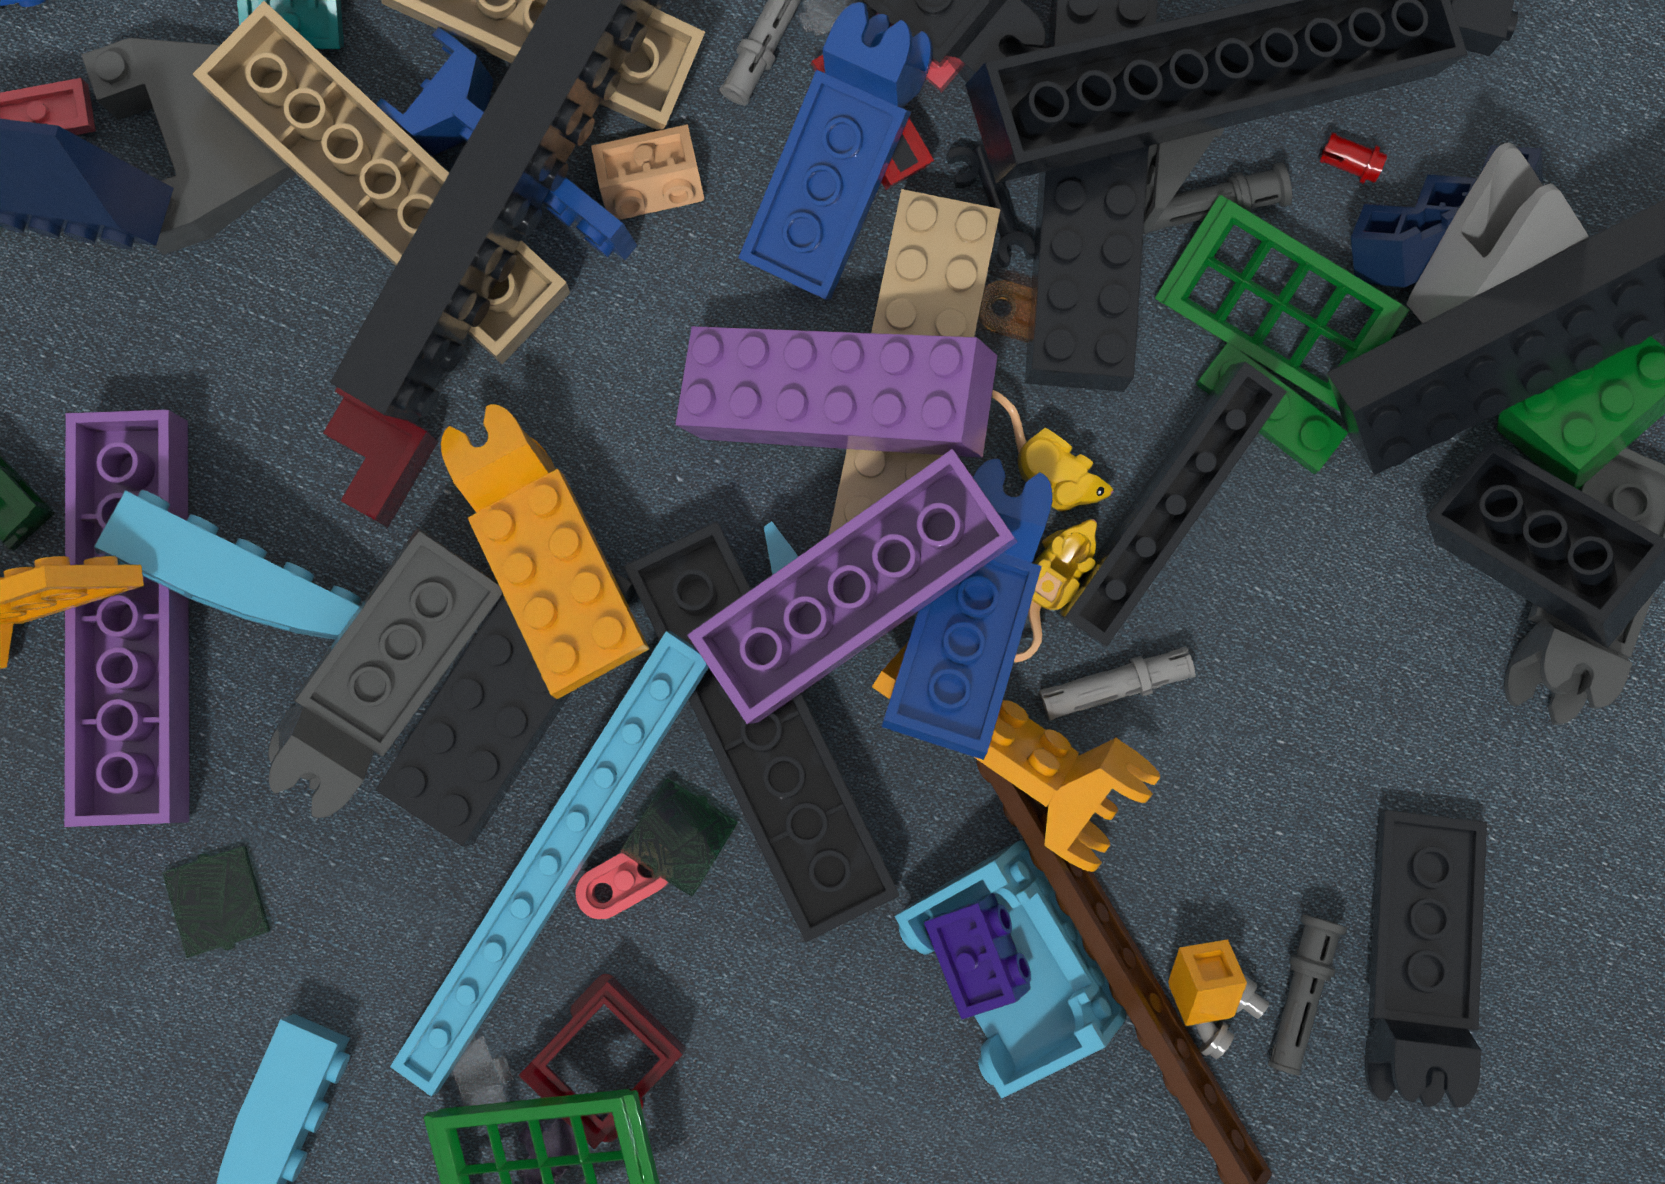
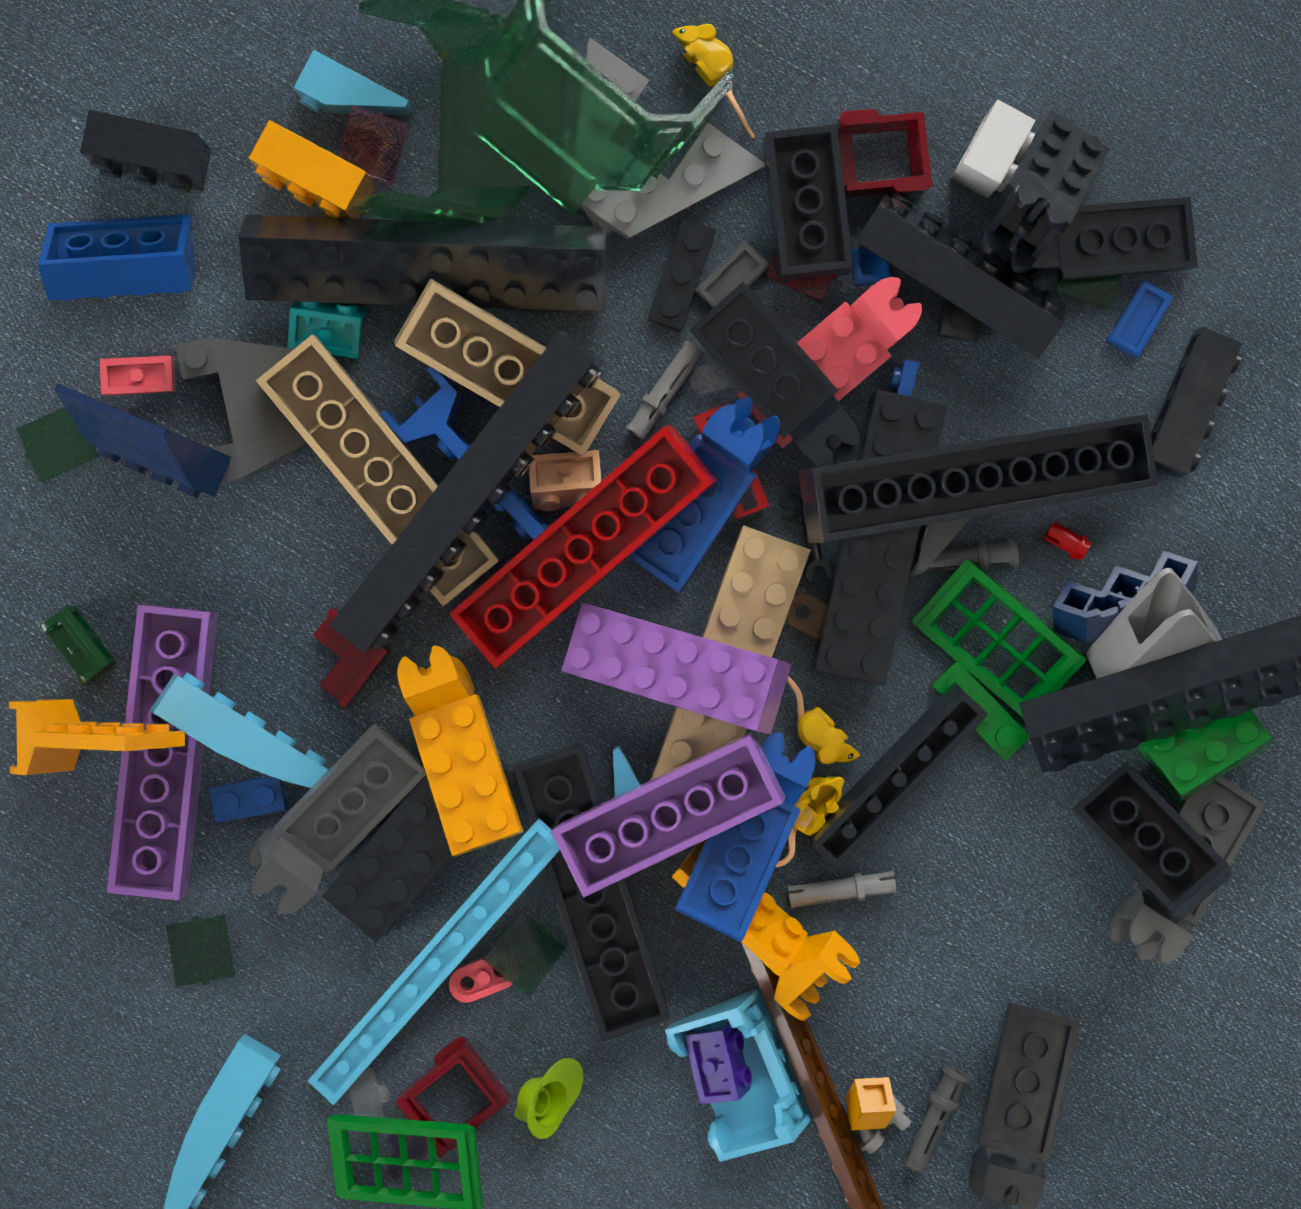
camera: 15 degrees right, 5 degrees up
none -> blue plate [209,776,288,823]
none -> red brick [449,425,718,669]
none -> lime piece [514,1058,583,1139]

